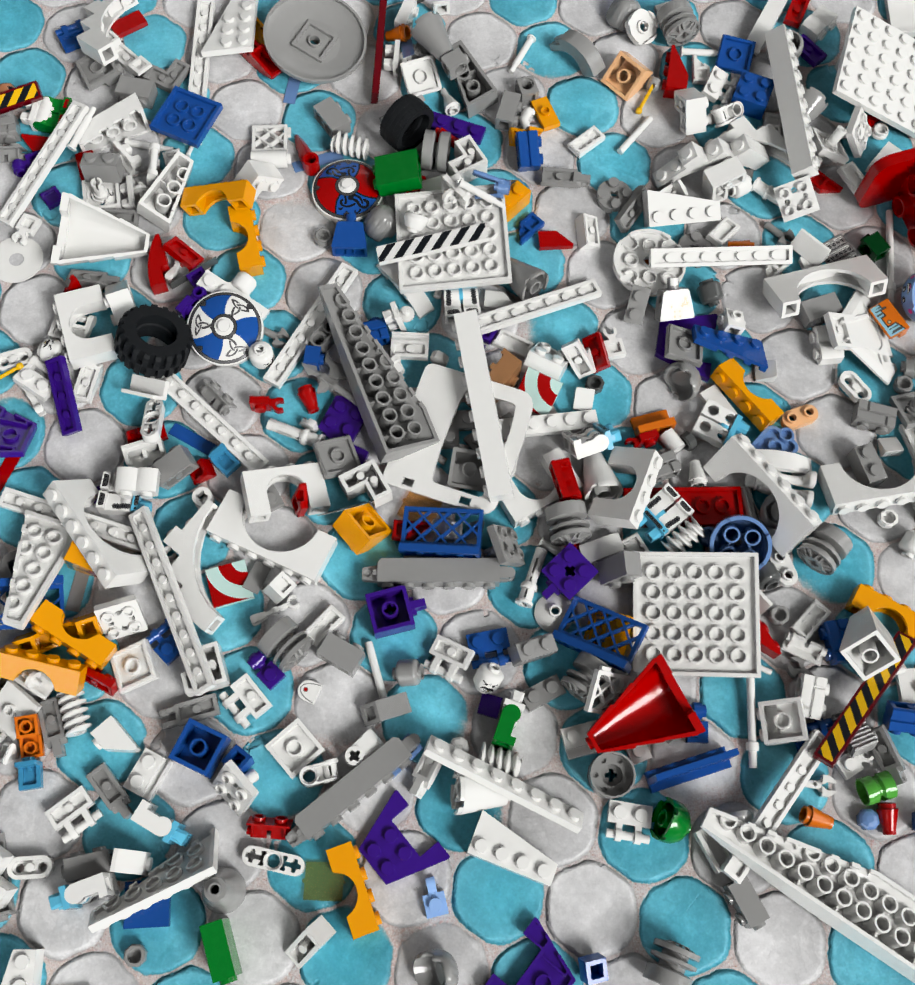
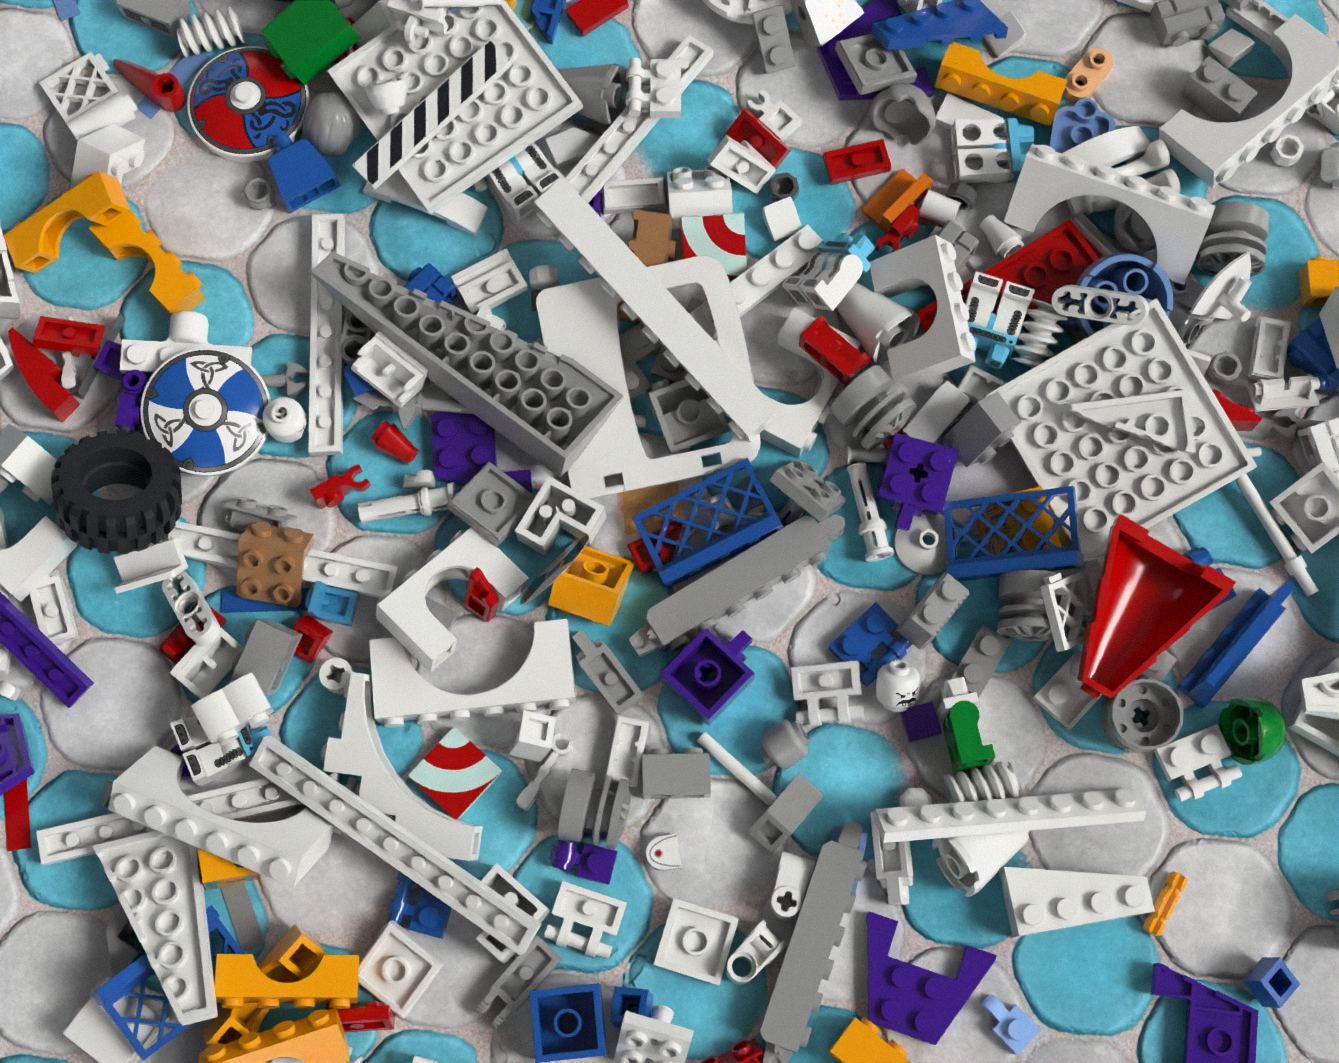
camera: 25 degrees left, 5 degrees up
white plate [94,594,148,641] -> none
light grey sticker [242,560,271,595] -> none
white hips [382,301,415,332] -> none
none -> medium nougat bracket [236,522,314,607]
none -> white hinge [351,331,429,408]
none -> light grey hinge [572,629,644,716]
none -> white plate [625,58,681,118]
none -> red plate [823,139,891,185]
none -> white beam [1052,285,1149,326]
none -> white wing [1070,389,1196,454]
none -> light orange axle [1143,871,1188,937]
none -> white shield [1190,252,1252,322]

